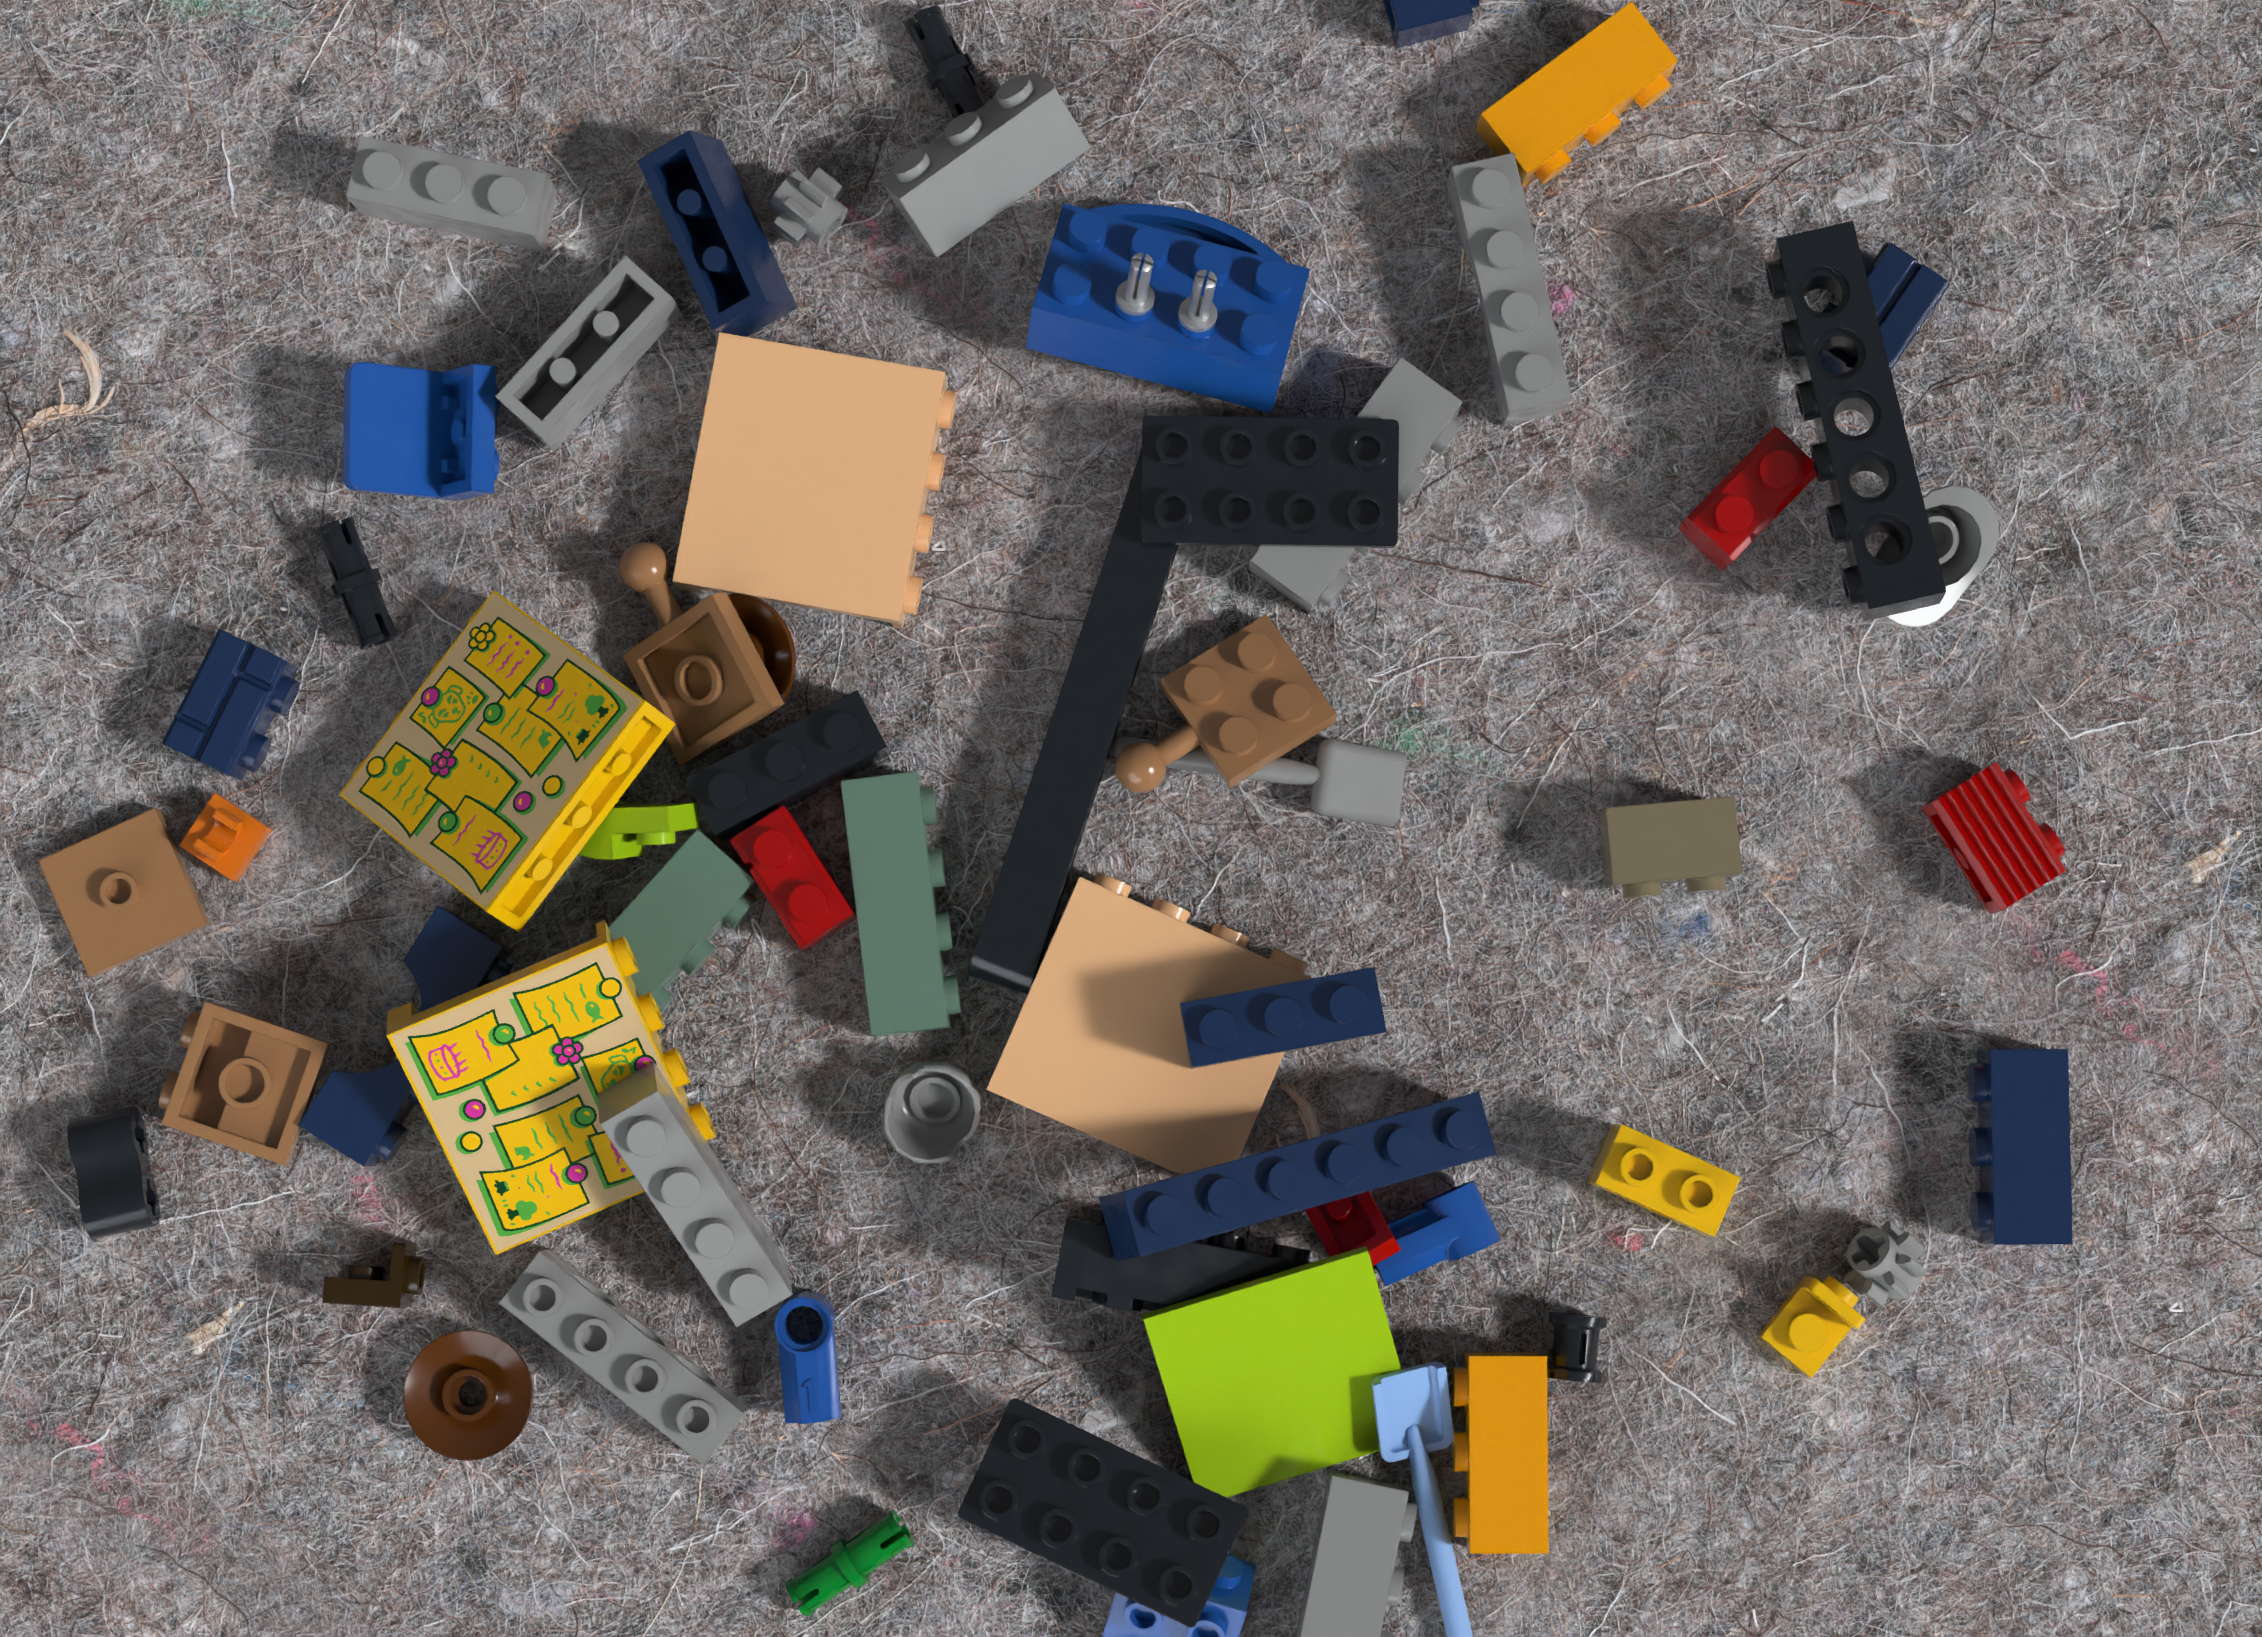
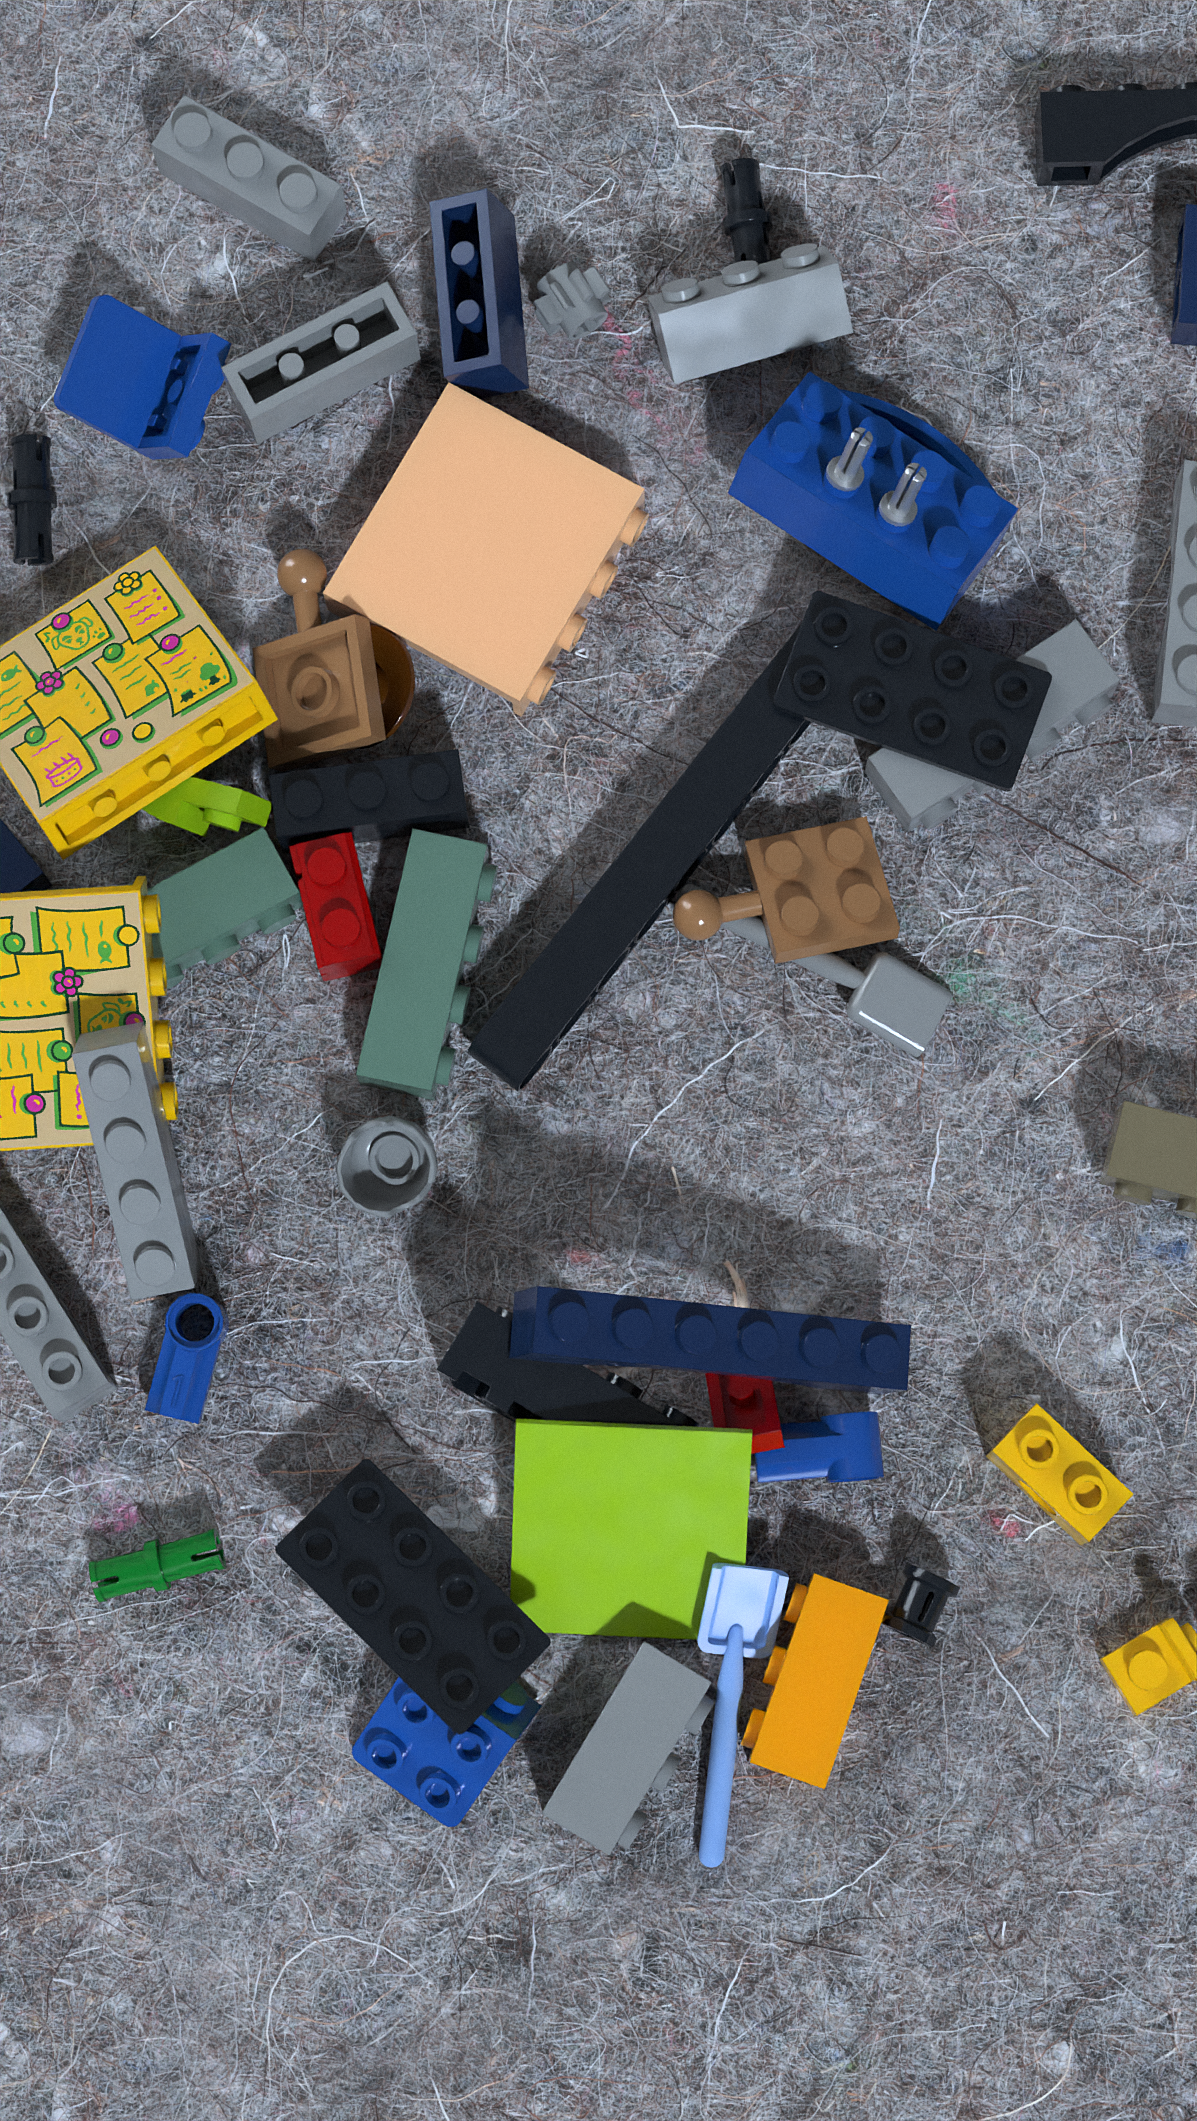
camera: 20 degrees right, 5 degrees down
light nougat panel [986,872,1312,1175] -> none
dark blue brick [1179,967,1387,1069] -> none

